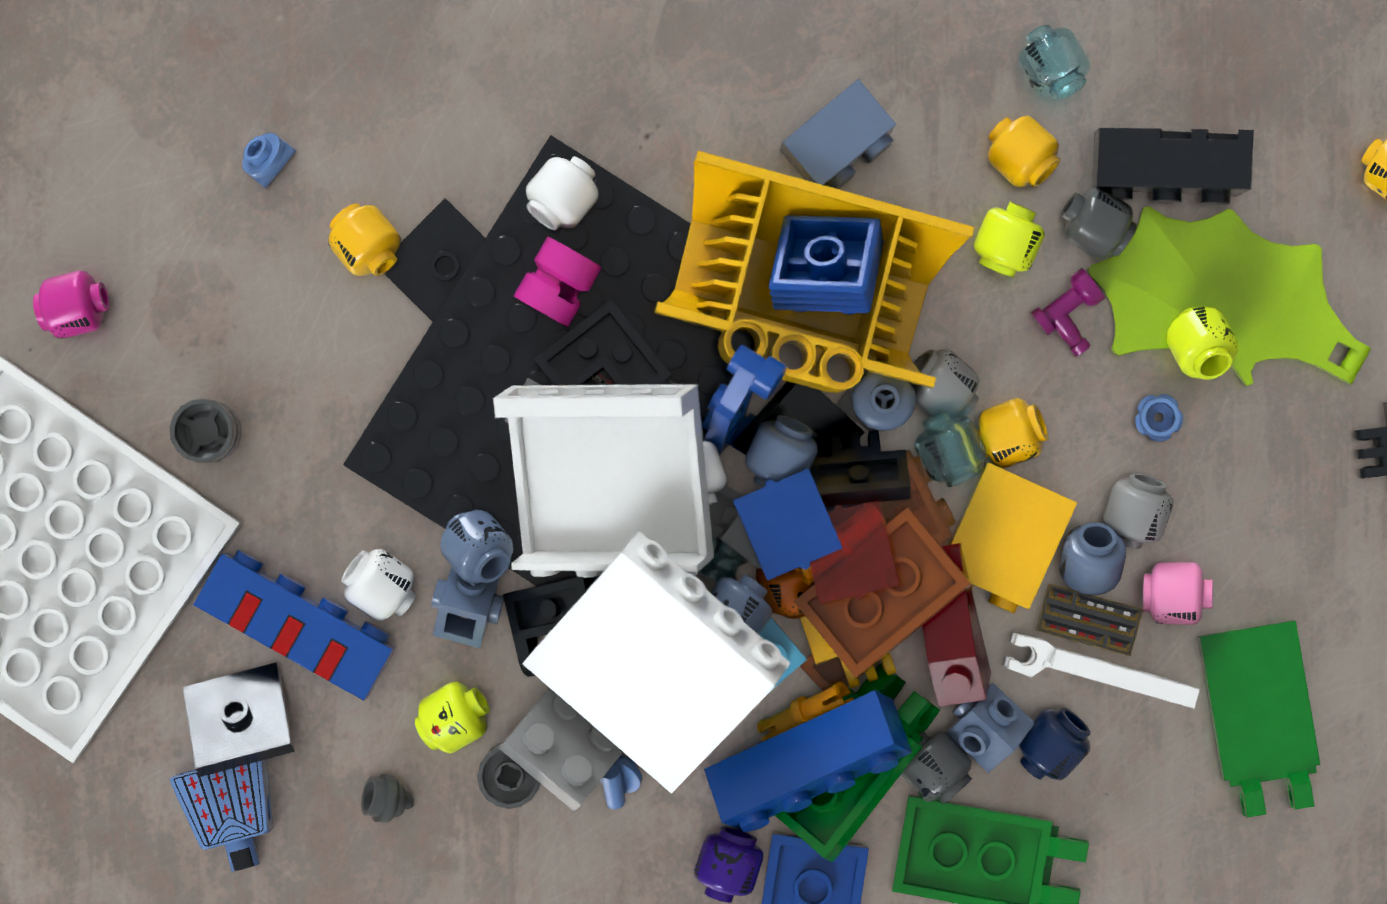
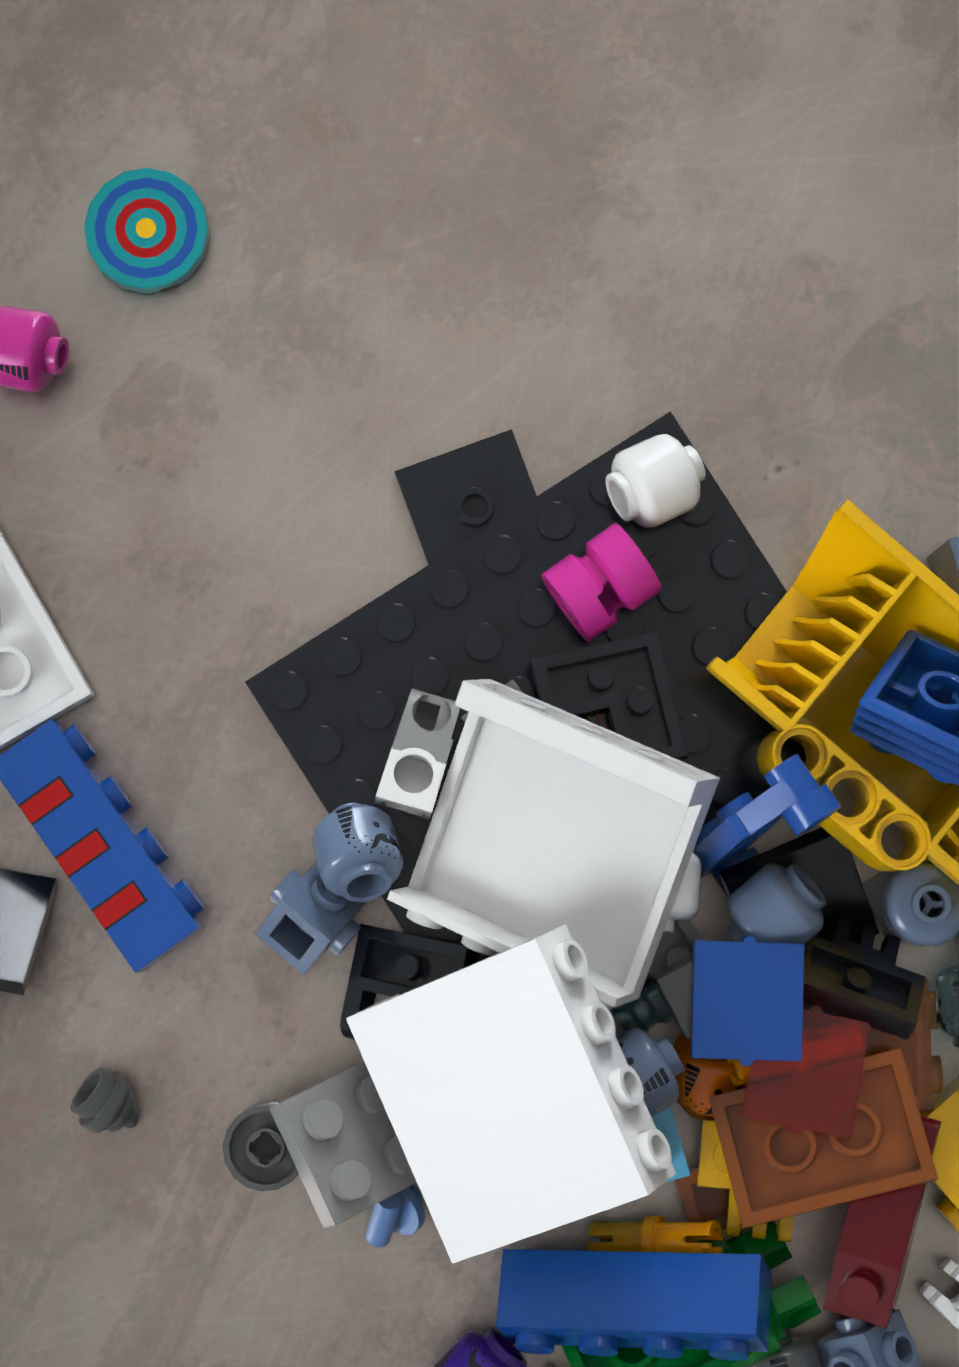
camera: 25 degrees right, 5 degrees down
dark grey wheel [170,399,242,463] -> none
medium blue plate [242,133,296,188] -> none
yellow head [328,203,401,276] -> none
white head [341,549,416,621] -> none
neon yellow head [415,681,490,754] -> none
none -> teal tile [84,168,210,294]
none -> leg [374,688,460,820]

